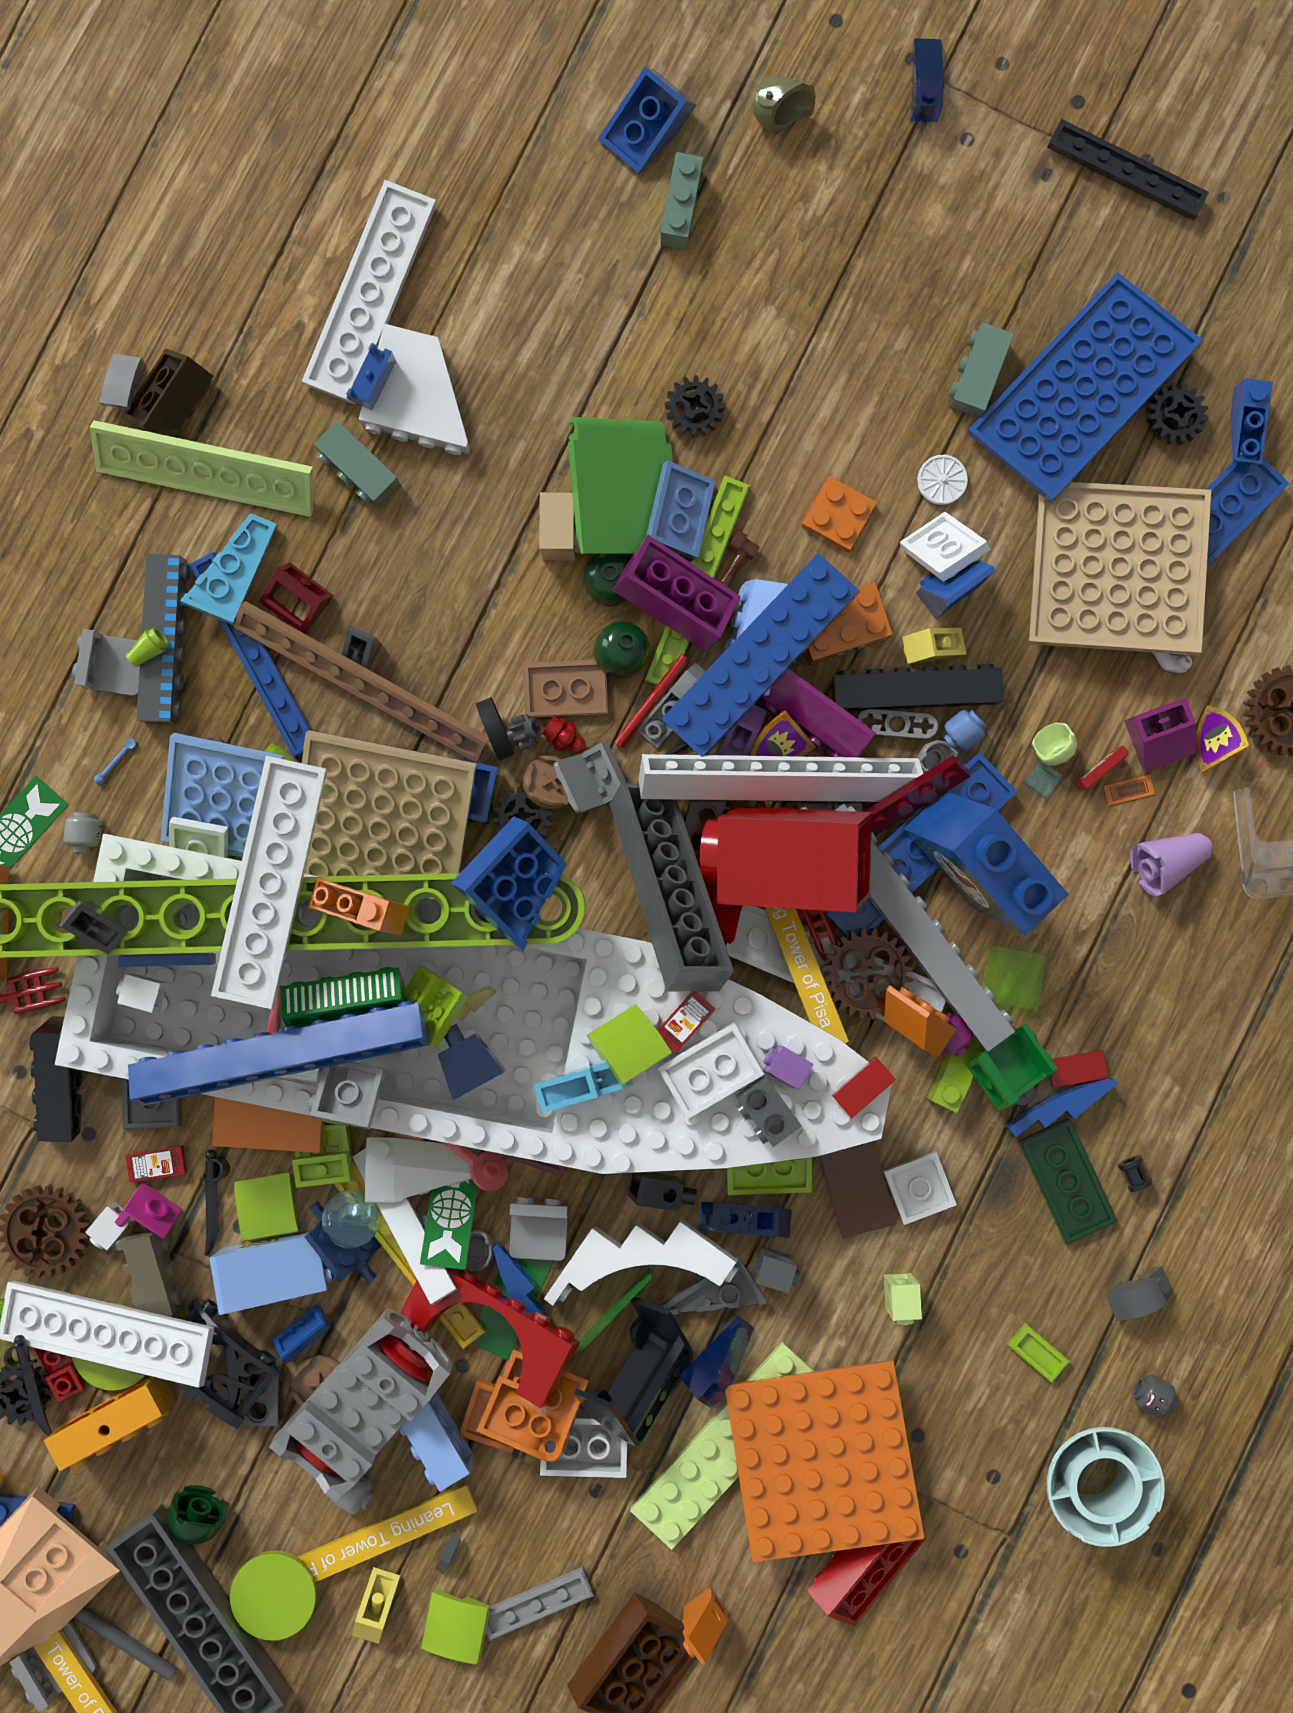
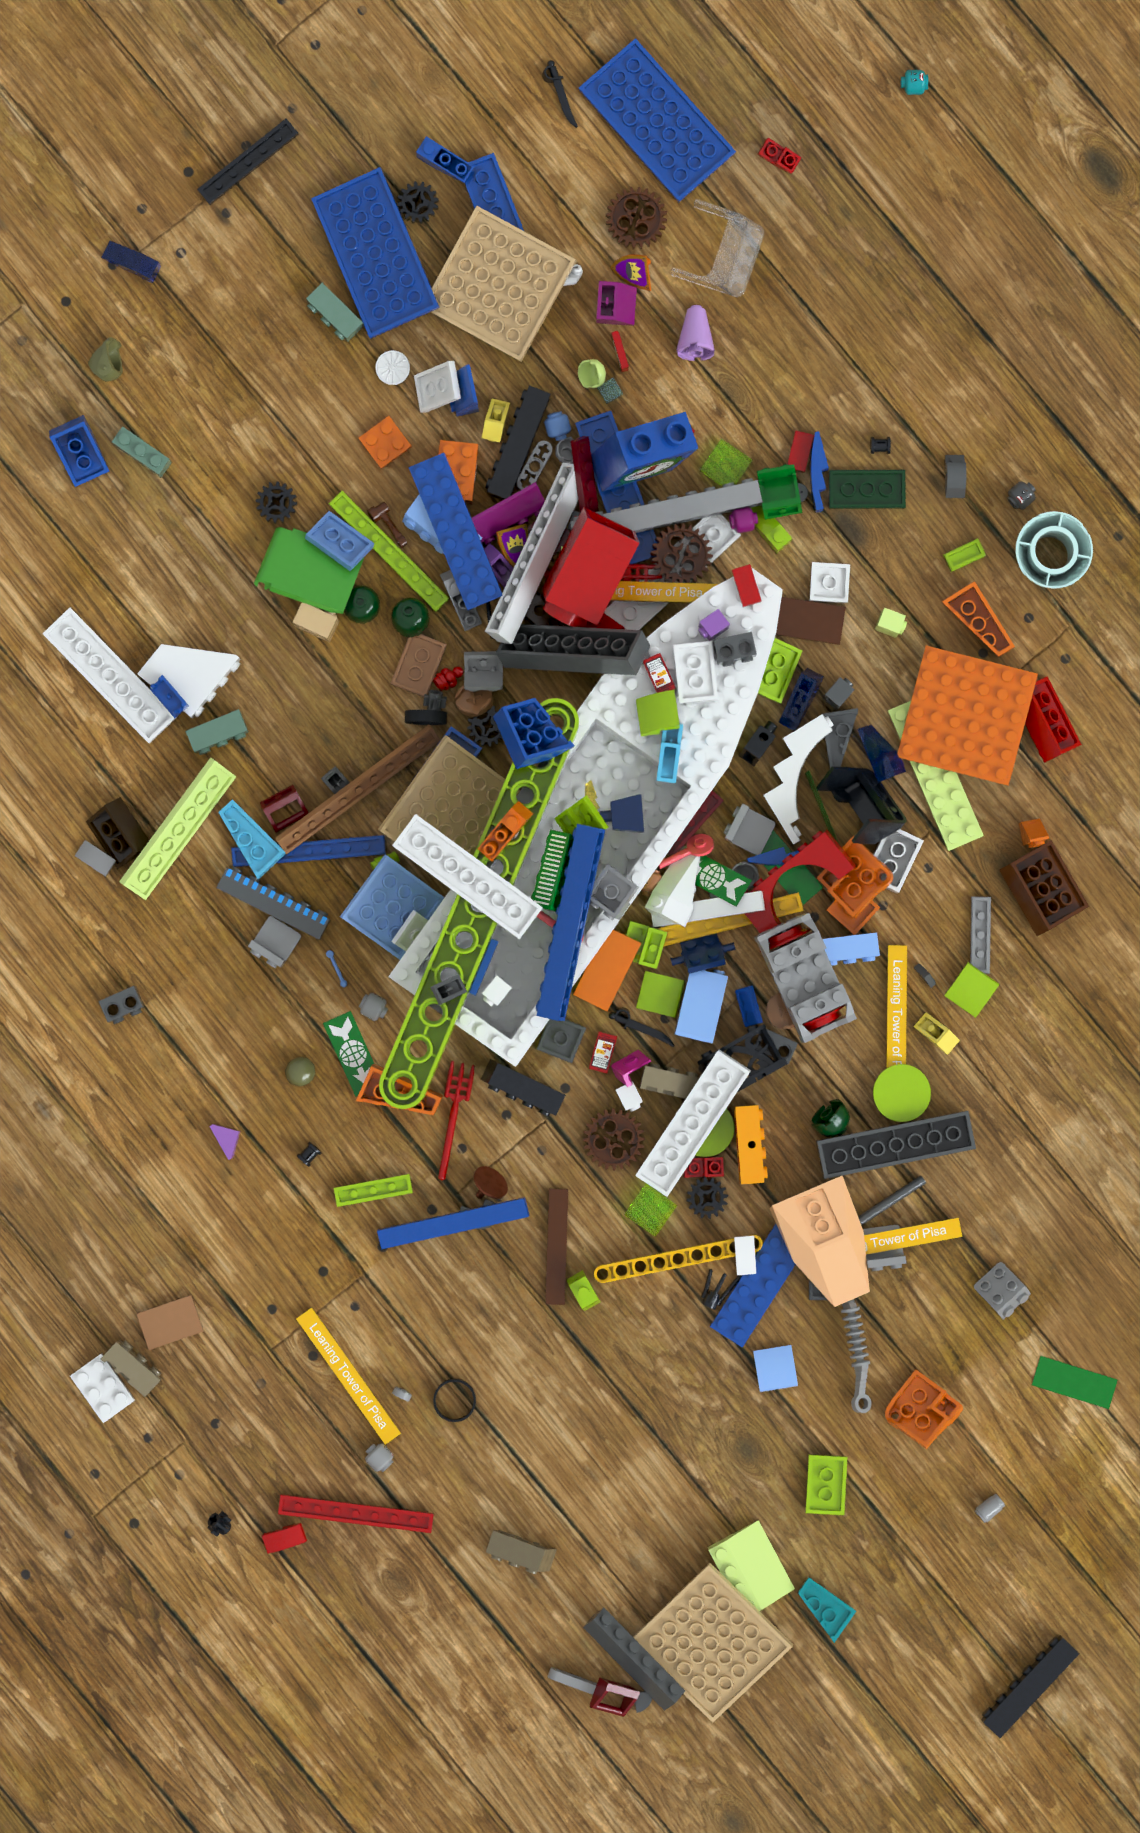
camera: 70 degrees left, 0 degrees up
black sword [4,1335,53,1436] -> none
lime cone [126,627,169,667] -> none
clear light blue tile [322,1191,379,1248] -> none
light grey head [332,1476,374,1515] -> none
magenta slope [613,535,740,651] -> none
red bar [614,654,690,749] -> none
orange slope [884,985,957,1058] -> none
sticker [1103,774,1155,806] -> none
none -> orange wedge [942,581,1015,658]

